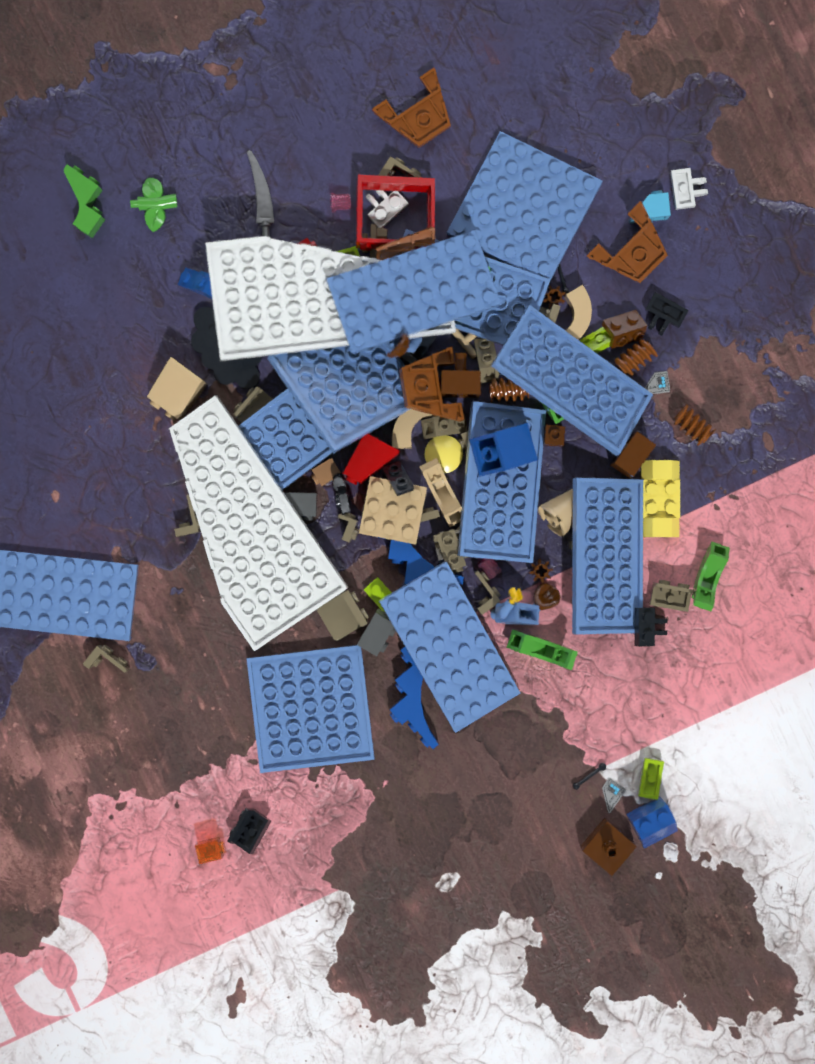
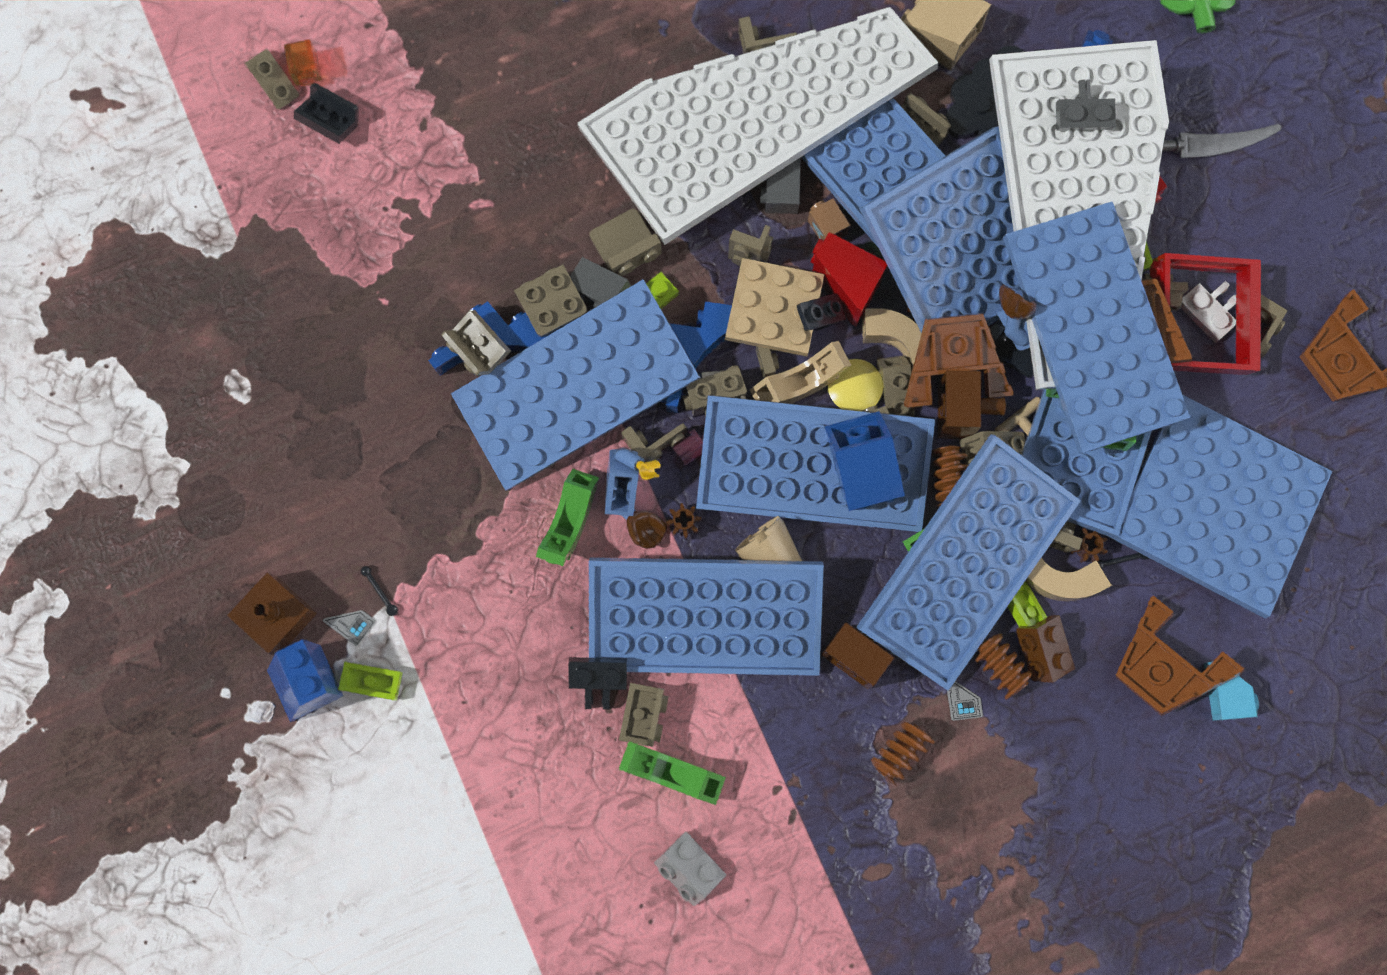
camera: 90 degrees right, 10 degrees down
medium blue plate [247,645,375,773] -> none
clear pink bush [330,193,351,212] -> none
black hinge [333,472,350,513] -> none
reddish brown brick [543,425,565,447] -> none
light yellow piece [641,460,680,537] -> none
black hinge [645,292,689,336] -> none
white hinge [670,168,708,210] -> none
none -> dark tan bracket [244,49,299,109]
none -> dark tan bracket [441,310,511,376]
none -> dark tan bracket [514,265,587,337]
none -> light grey bracket [654,832,726,906]
none -> dark grey plate [1056,79,1116,131]

